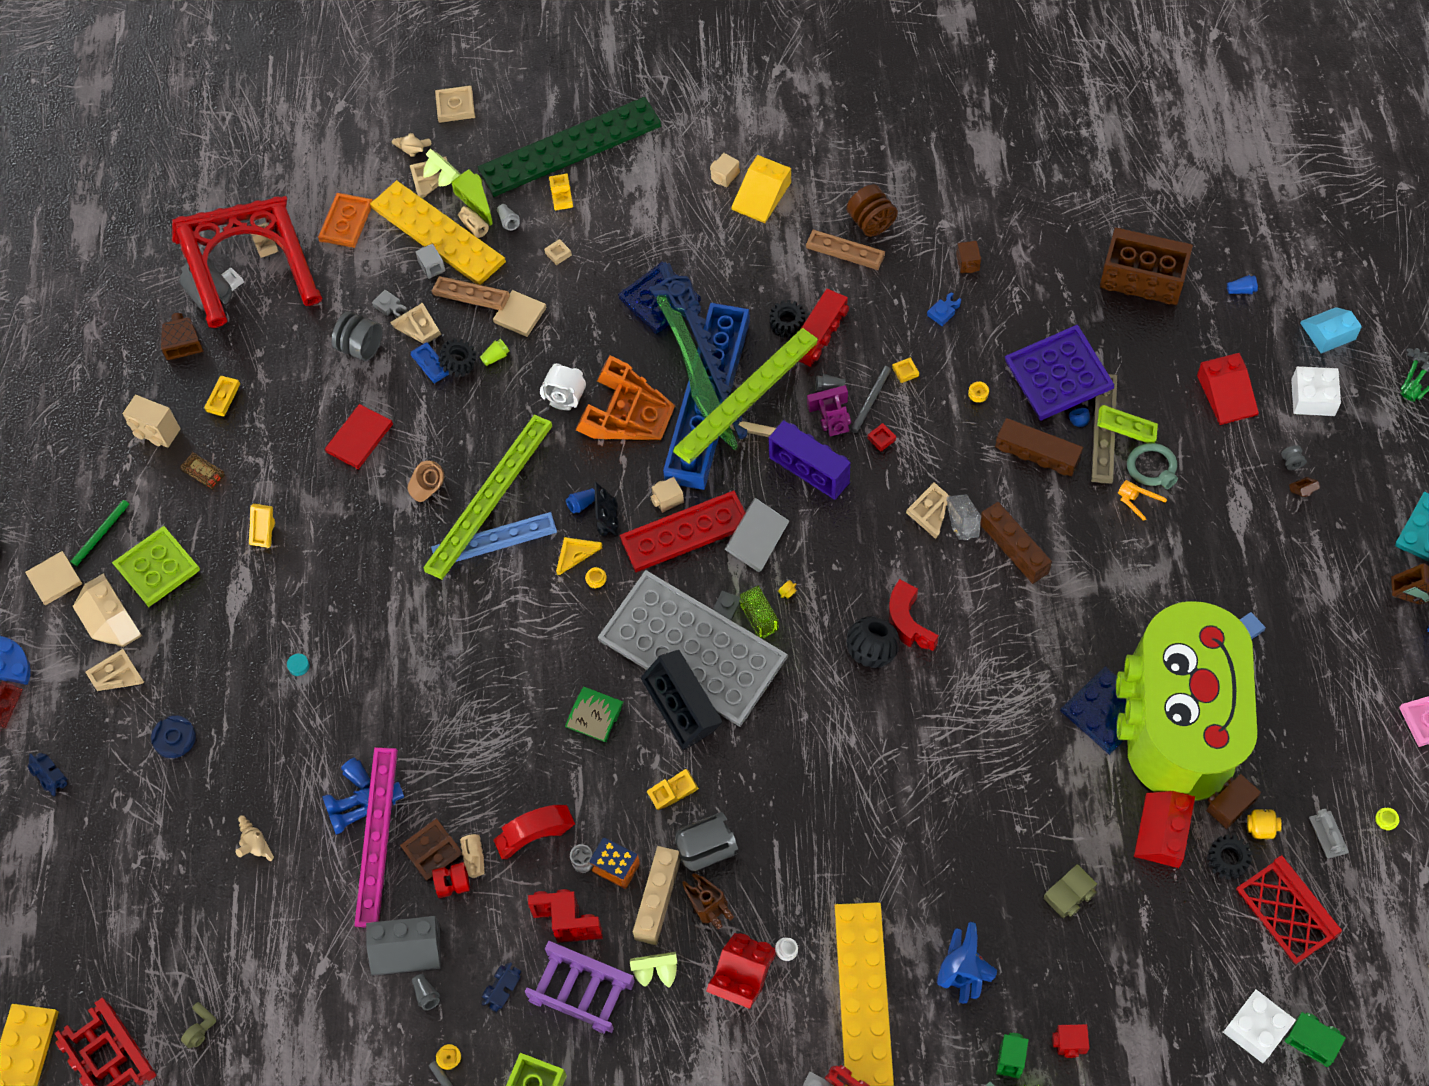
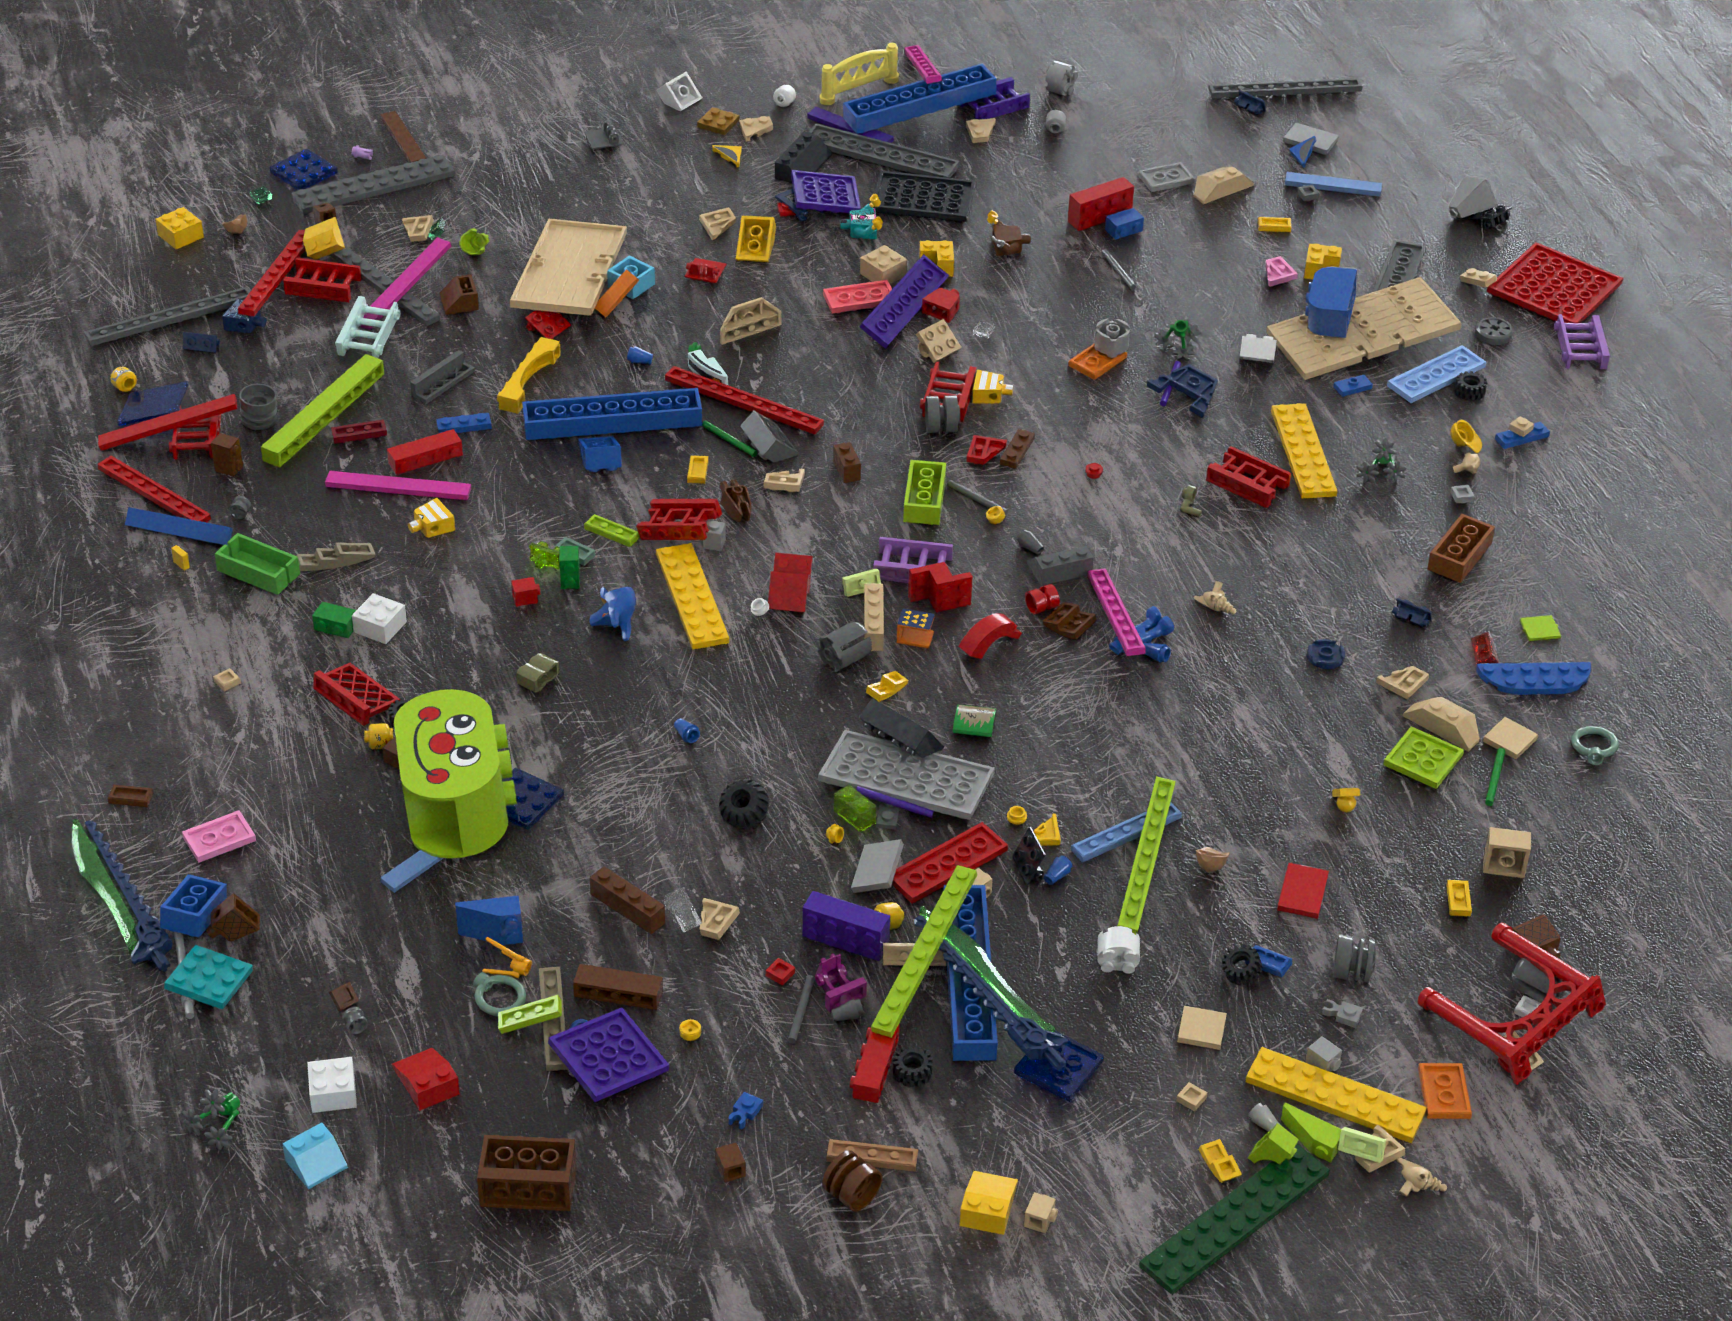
camera: 160 degrees right, 20 degrees down
clear orange tile [180,453,225,489] -> none
teal tile [287,653,310,676] -> none
tan wing [390,303,442,344] -> none
medium nougat tile [432,276,510,311] -> none
tan tile [435,86,475,123] -> none
tan hinge [458,206,489,238] -> none
tan hinge [460,834,484,878] -> none
lime cone [480,339,510,366] -> none
dark blue hinge [481,962,521,1012] -> none
light grey wheel [570,844,593,873] -> none
orange wedge [576,355,675,440] -> none
reddish brown hinge [682,874,734,930] -> none
red arch [889,579,939,651] -> none
yellow tile [892,357,919,383] -> none
blue cone [1227,275,1258,294] -> none
light grey hinge [1309,809,1349,859] -> none
neon yellow plate [1375,808,1399,830] -> none
none -> blue slope [455,896,523,945]
none -> blue cone [674,718,700,743]
none -> dark purple bar [855,786,934,818]
none -> yellow head [874,902,904,930]
none -> lime arch [1248,1123,1299,1164]

